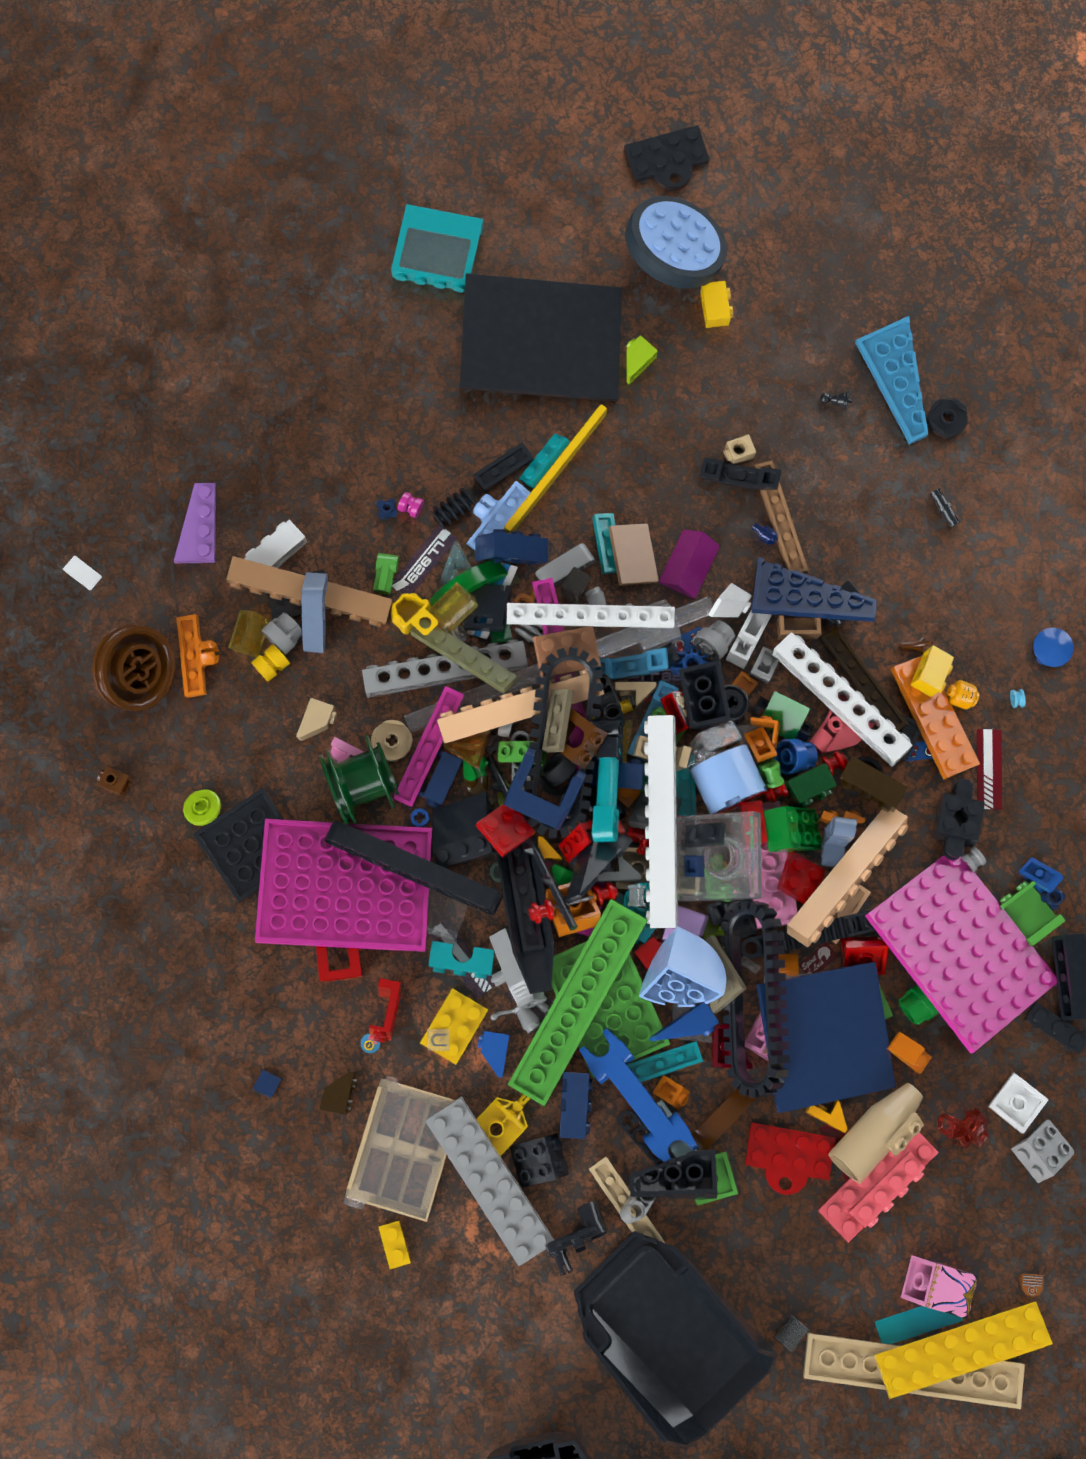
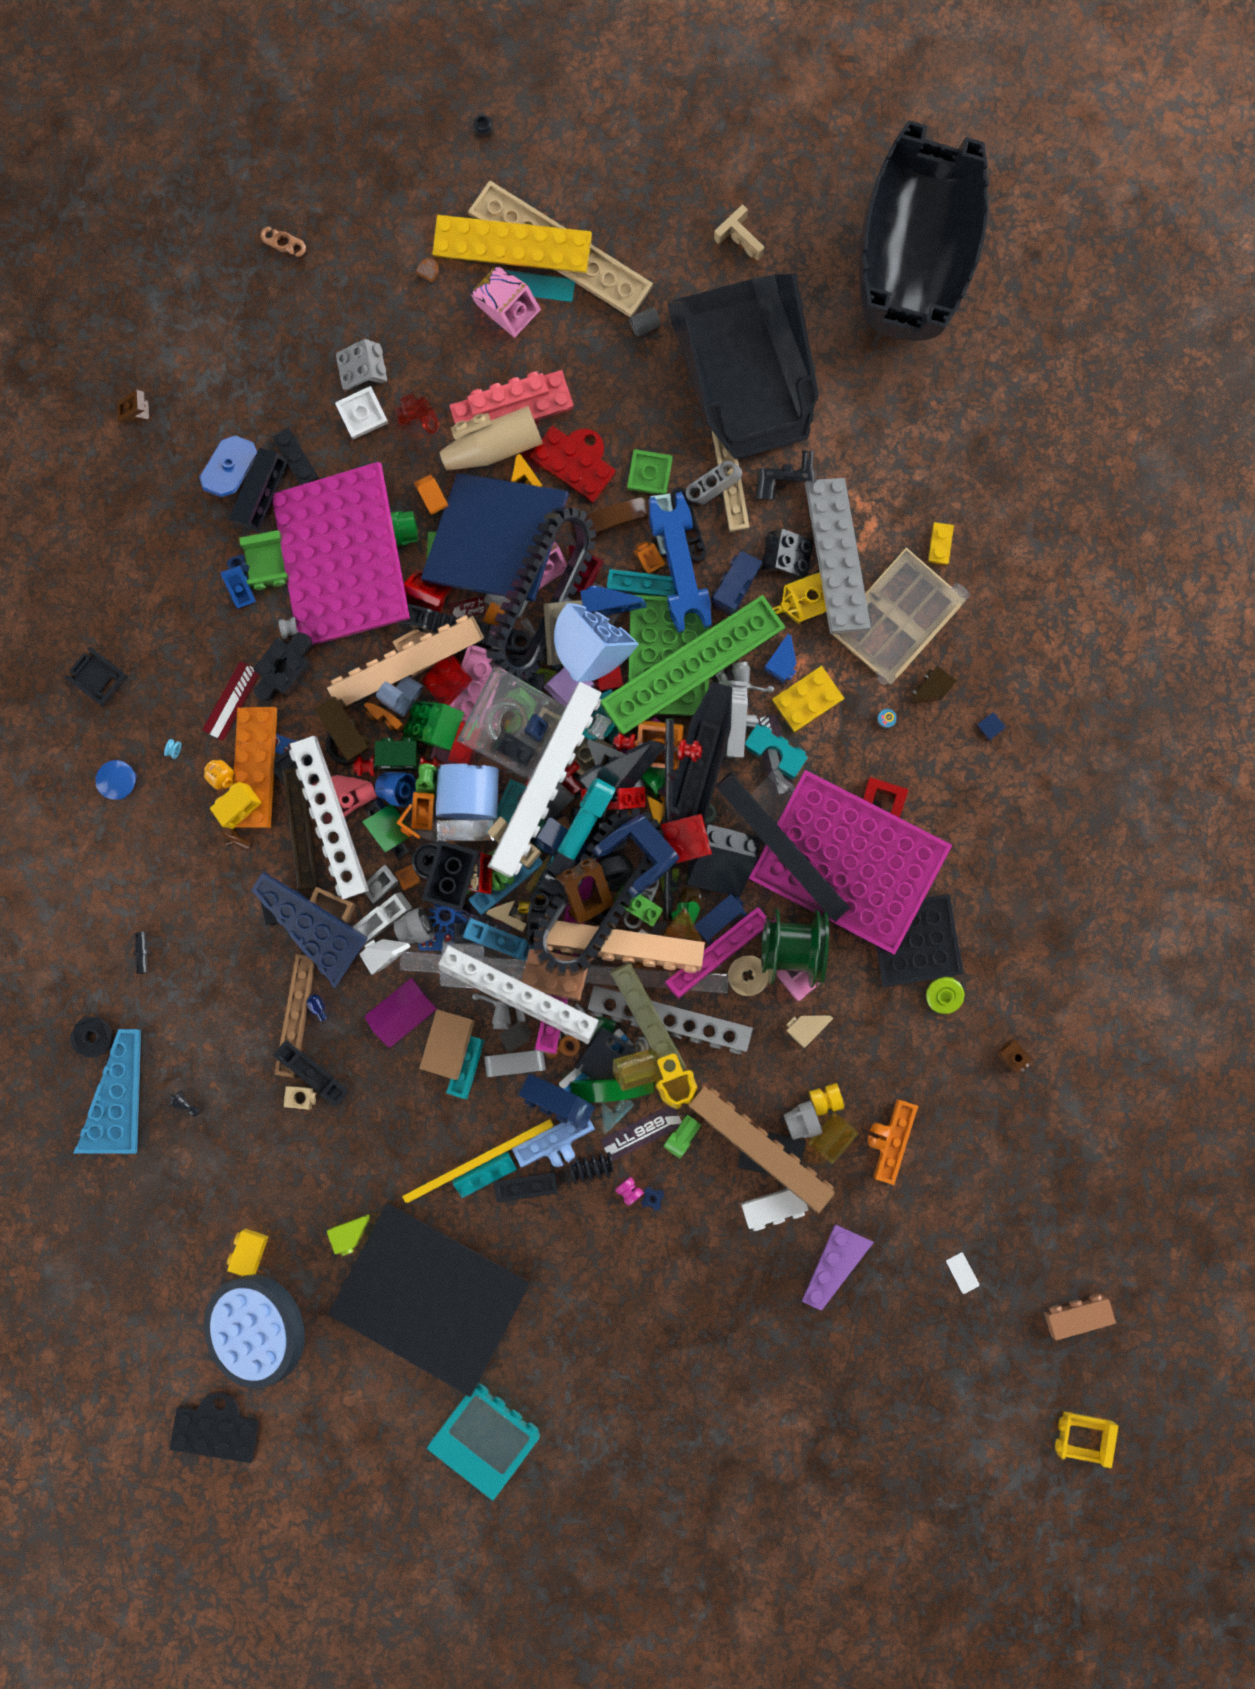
camera: 150 degrees left, 5 degrees up
reddish brown wheel [92,624,175,711] -> none
sand blue beam [301,572,328,653] -> none
red panel [369,978,402,1043] -> none
blue bush [411,809,429,828] -> none
clear tile [428,1029,449,1051] -> none
dark tan plate [542,689,573,752] -> none
black wedge [630,1150,718,1199] -> none

